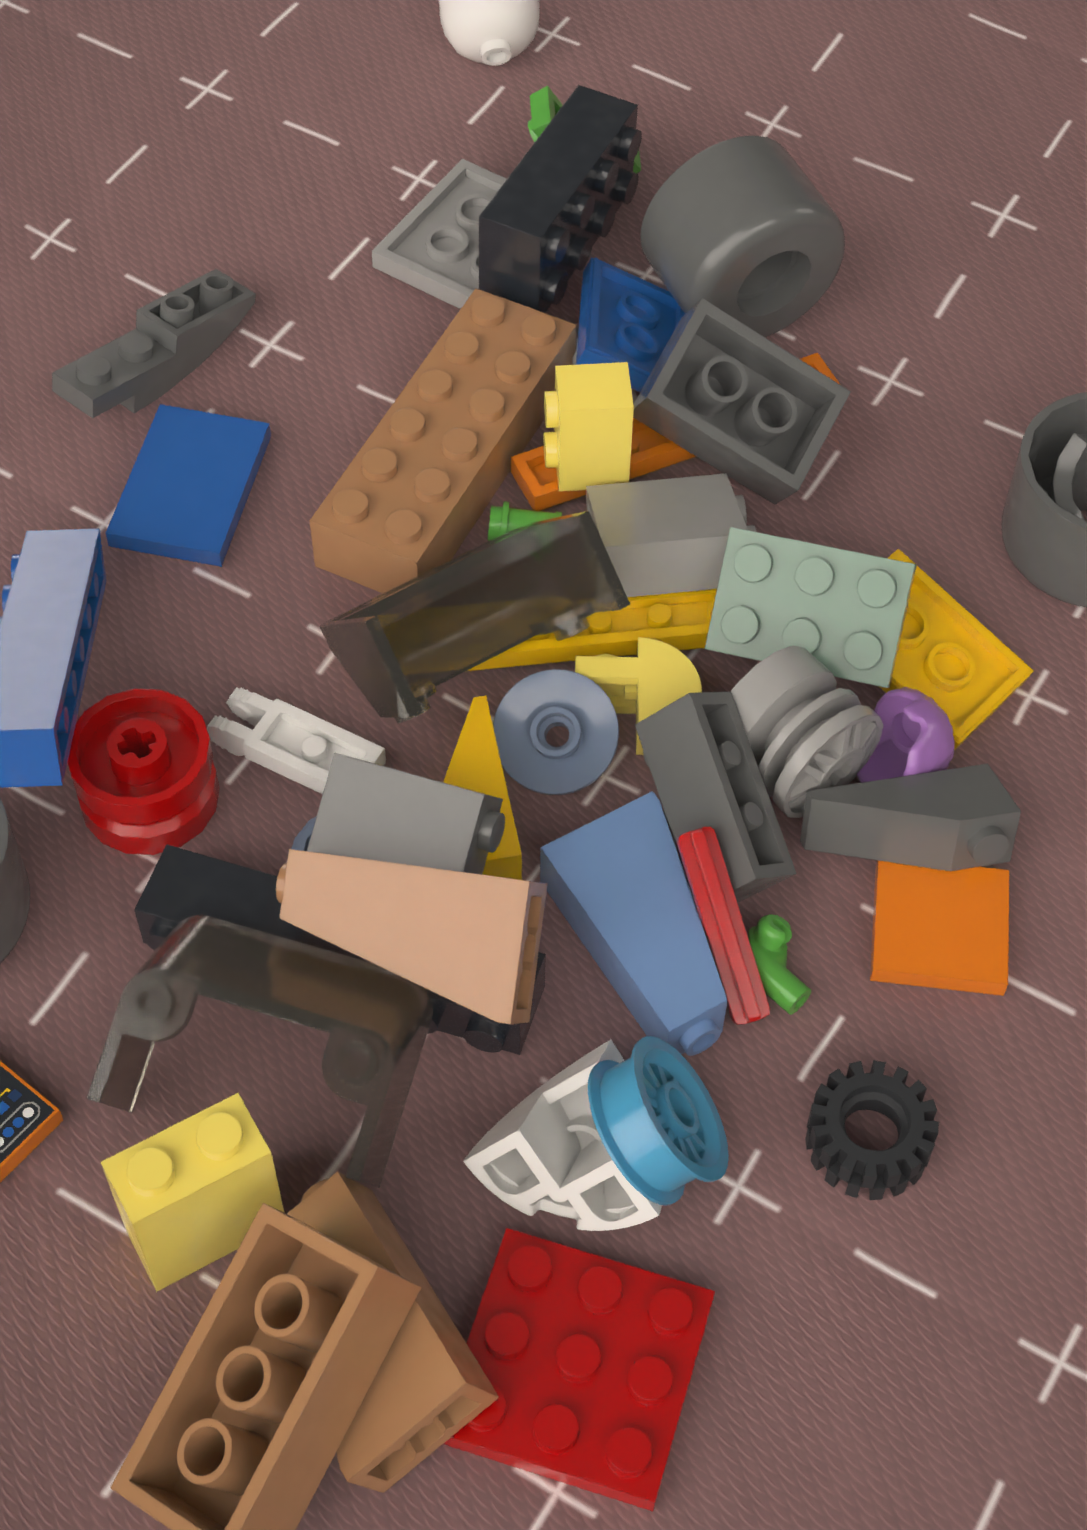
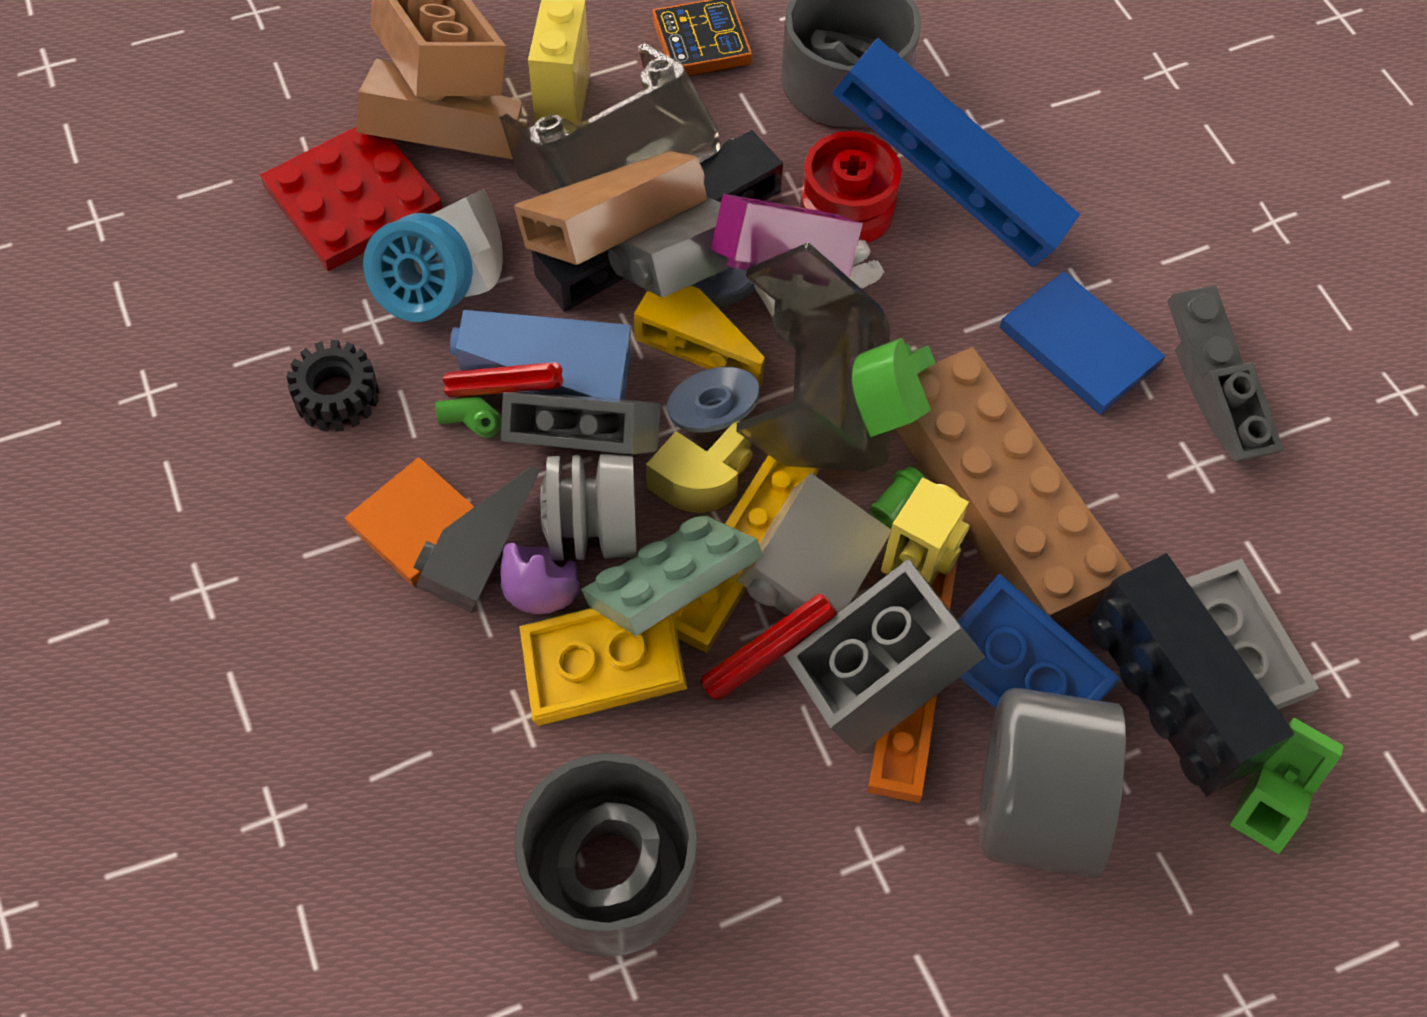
camera: 125 degrees right, 5 degrees up
none -> red axle [701,594,837,700]
none -> brick [710,194,863,282]
none -> bright green brick [852,338,936,437]

